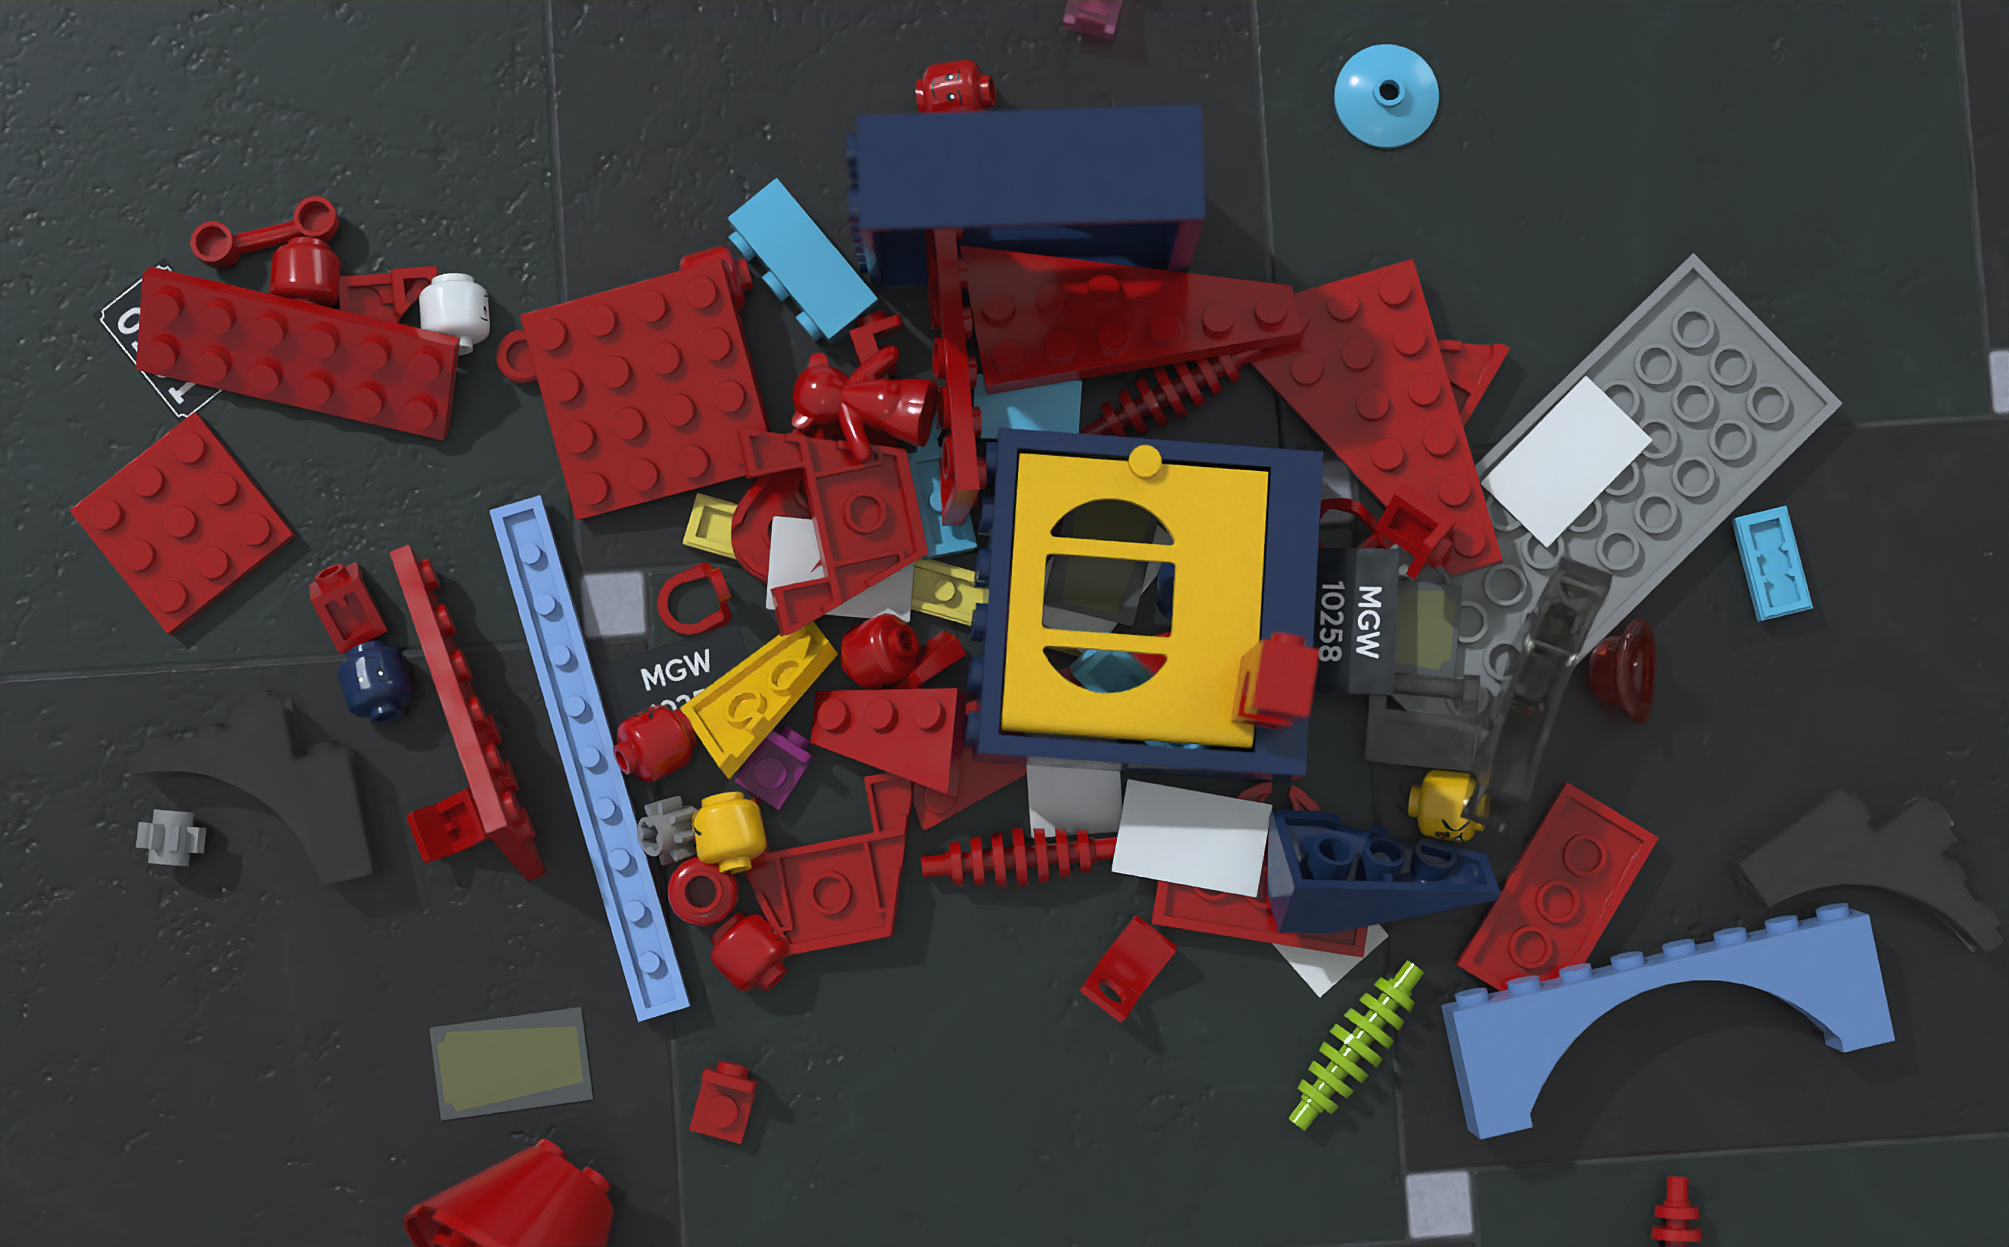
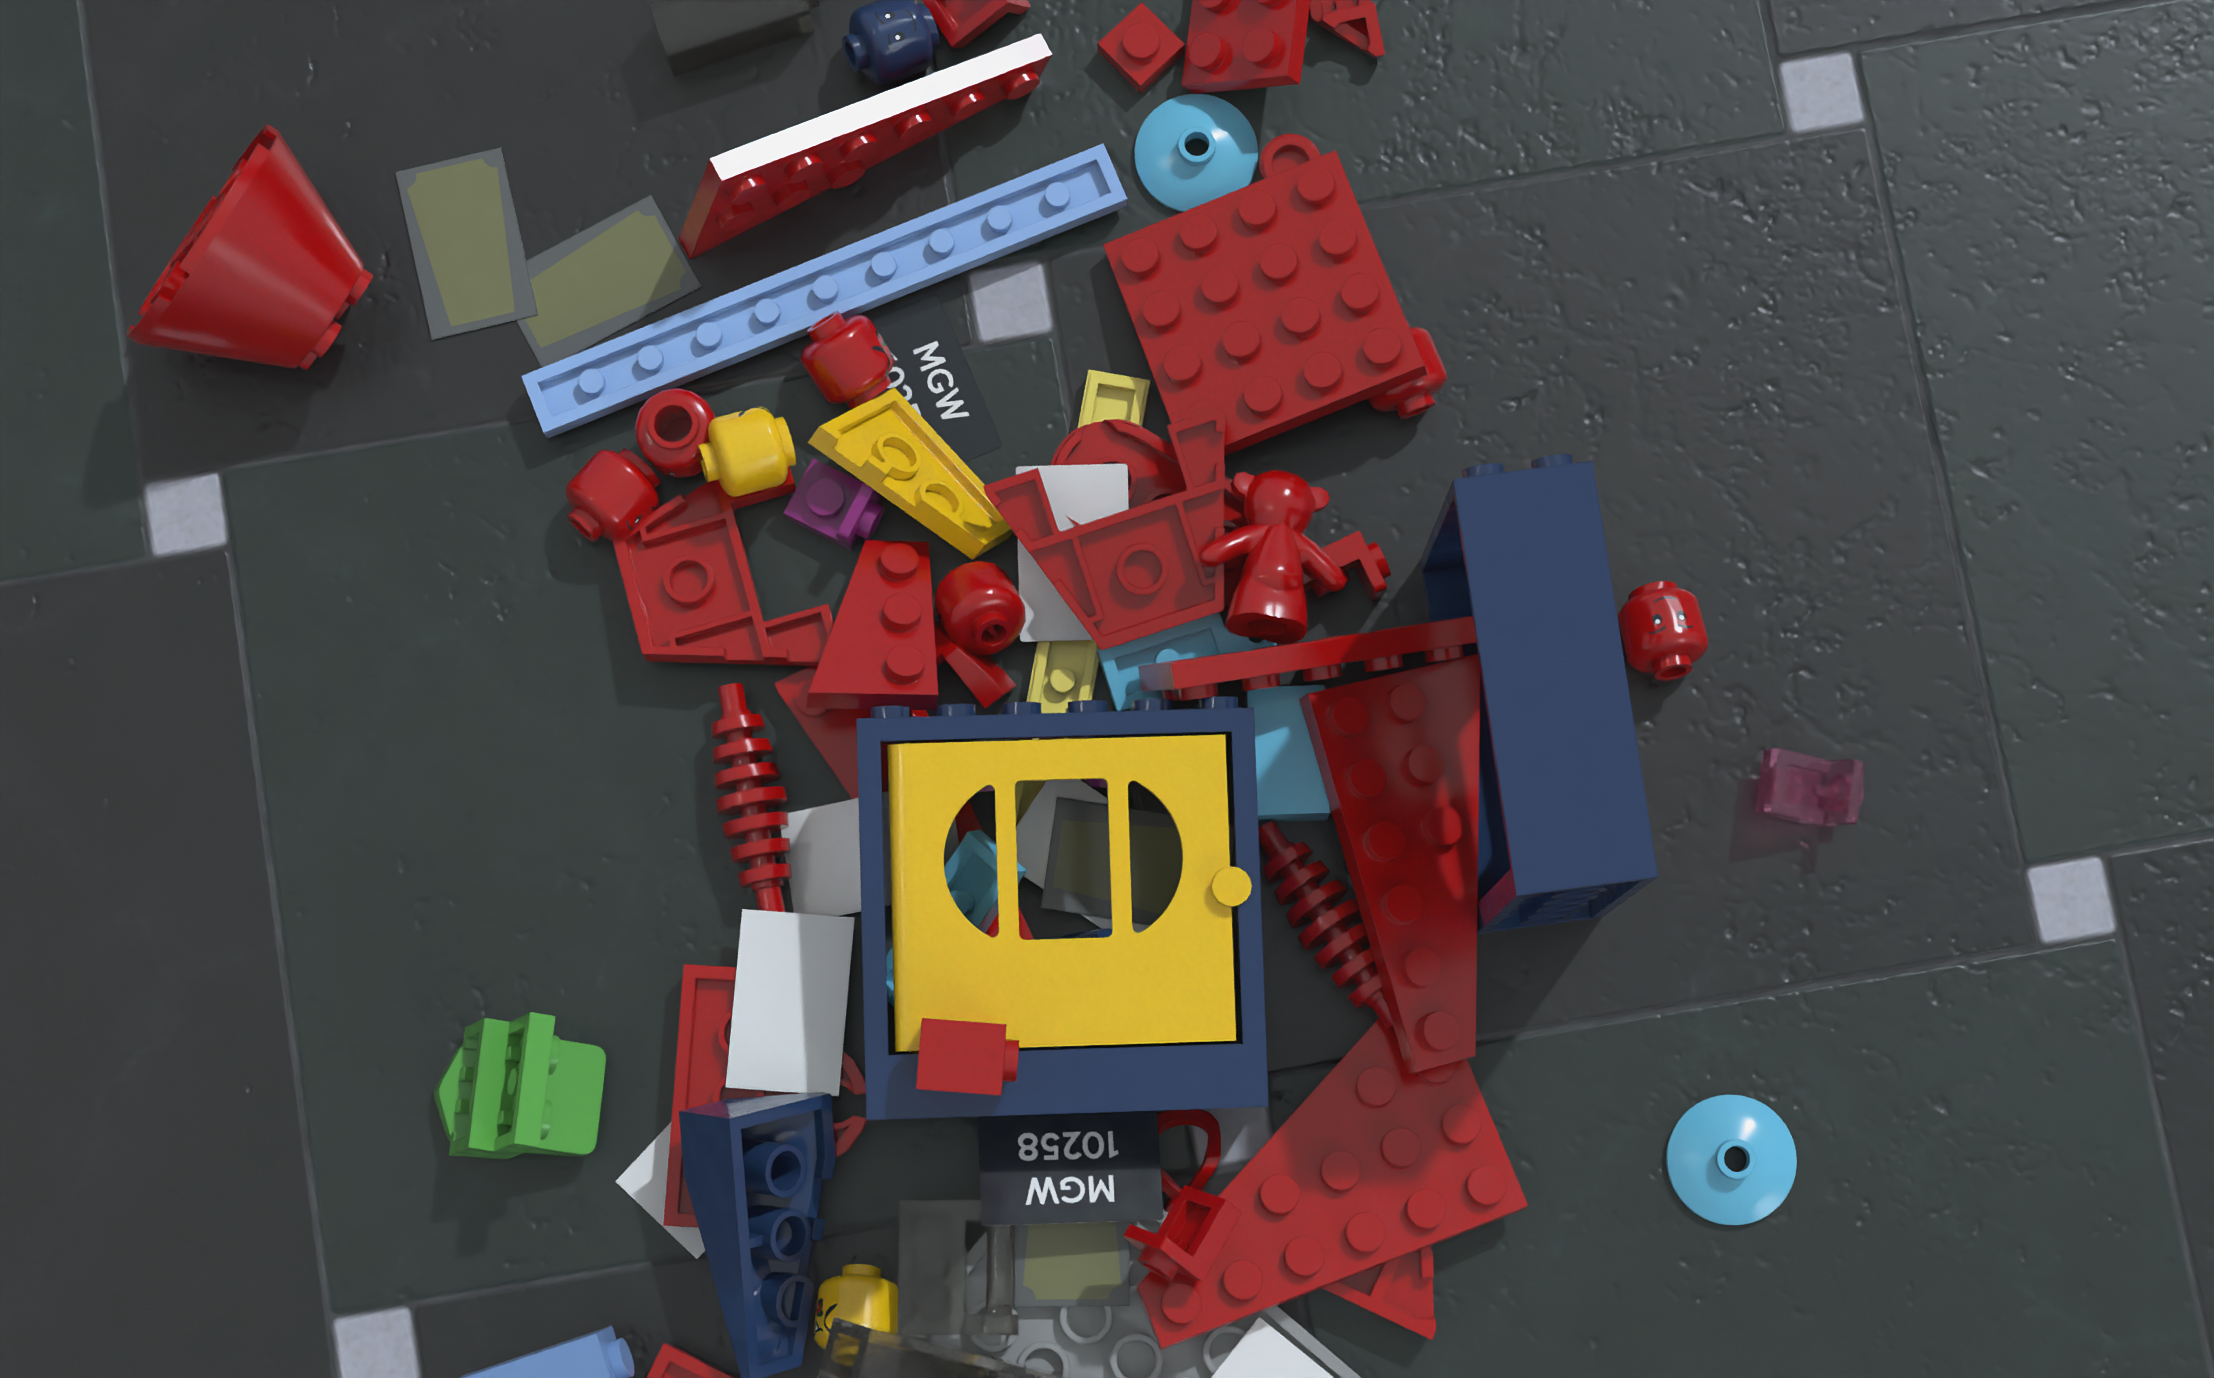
camera: 90 degrees right, 5 degrees down
red bracket [406,787,490,863] -> none
white head [419,273,490,355] -> none
light grey gear [637,796,697,865] -> none
red piece [657,563,732,636] -> none
red bracket [689,1060,759,1144] -> none
medium azure brick [728,178,880,347] -> none
red bracket [1080,916,1178,1023] -> none
lime piece [1288,960,1424,1131] -> none
none -> bright green piece [433,1012,606,1159]
none -> olive sticker [516,195,702,368]
none -> red plate [1097,2,1185,94]
none -> medium azure dish [1135,94,1258,213]

